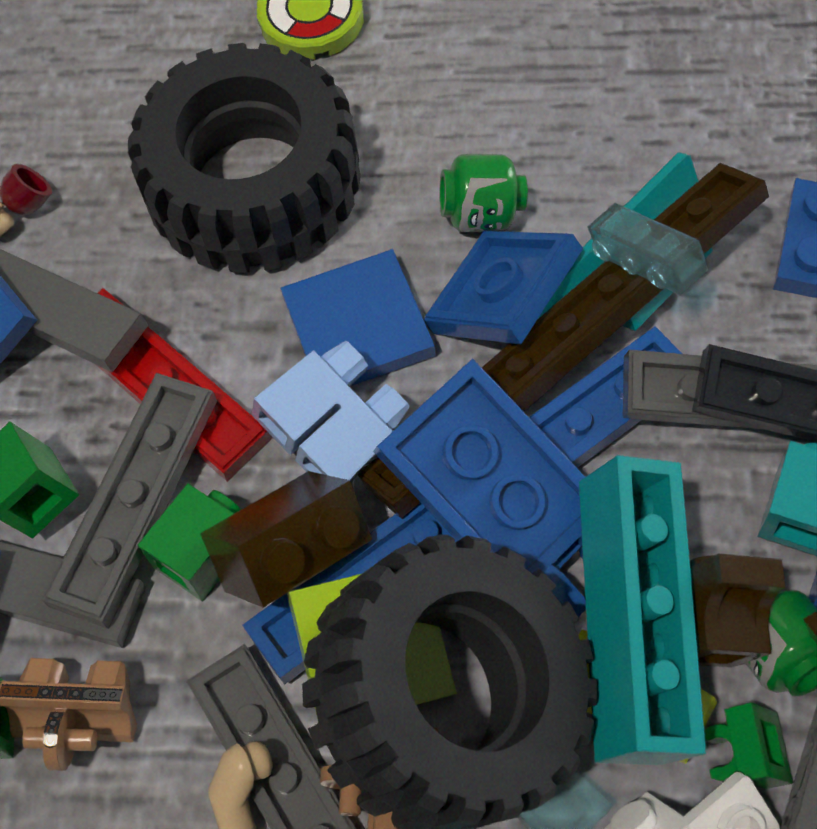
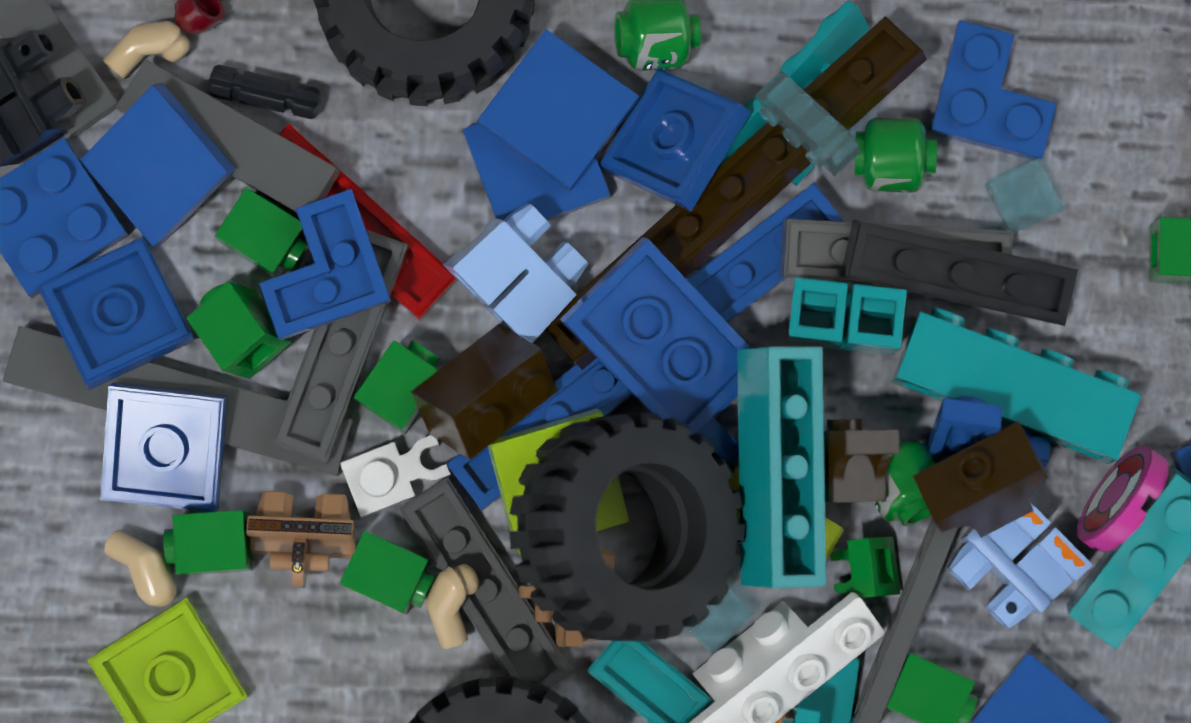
camera: 10 degrees left, 20 degrees up
none -> black axle [208,65,322,119]
none -> green brick [214,187,310,278]
none -> blue plate [259,189,391,340]
none -> green brick [339,531,435,615]
none -> white plate [340,435,451,518]
none -> blue tile [477,29,639,191]
none -> teal hips [787,278,907,355]
none -> green head [854,118,937,193]

